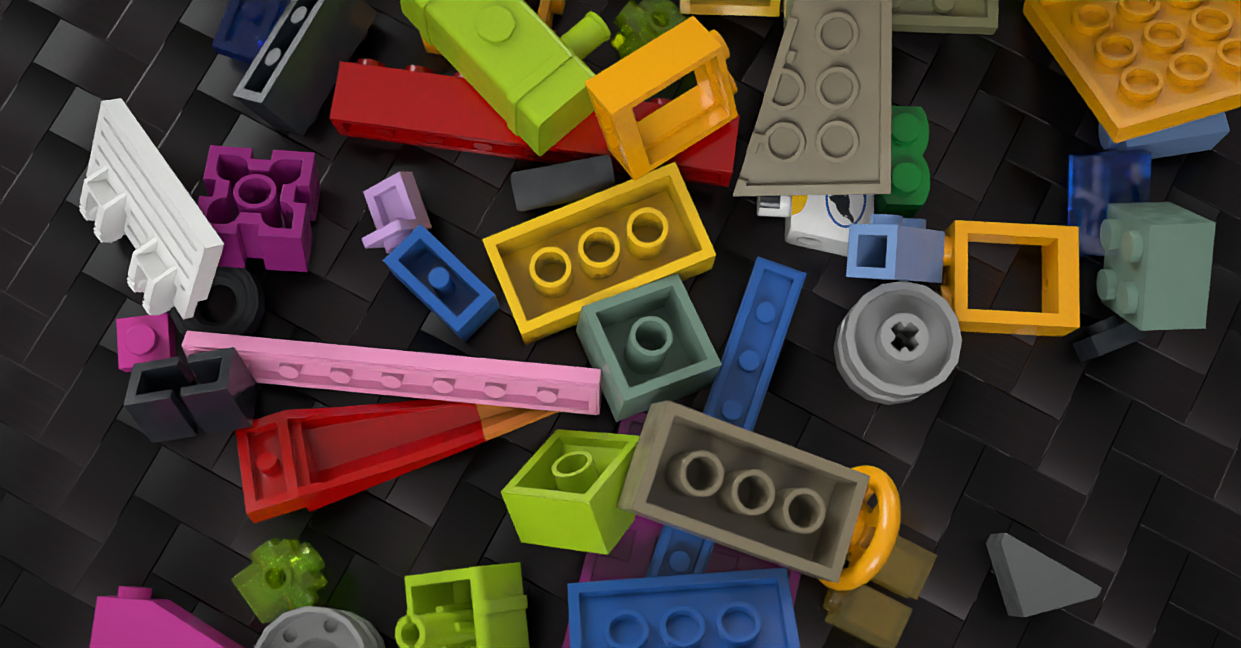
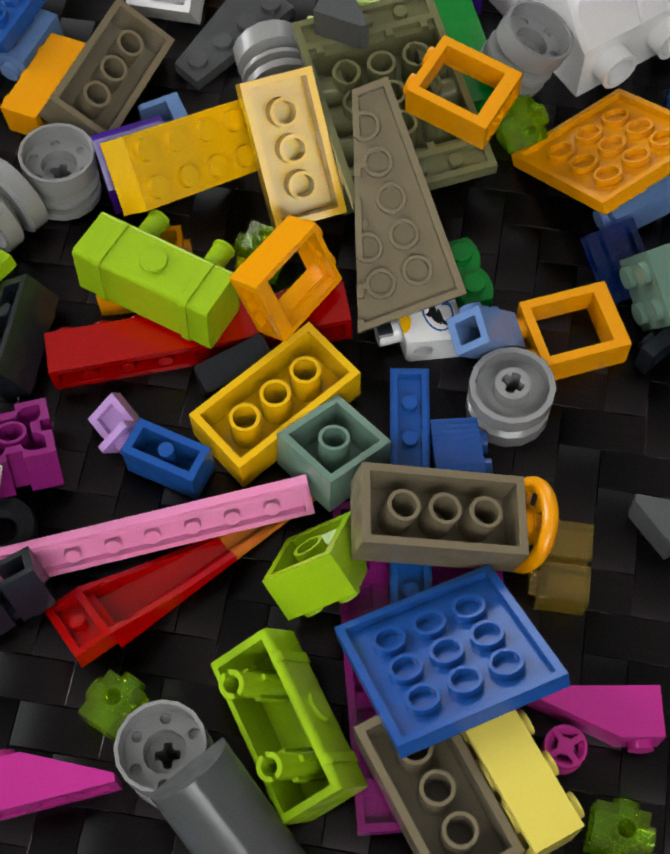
camera: 15 degrees left, 15 degrees down
none -> blue brick [430,417,493,474]

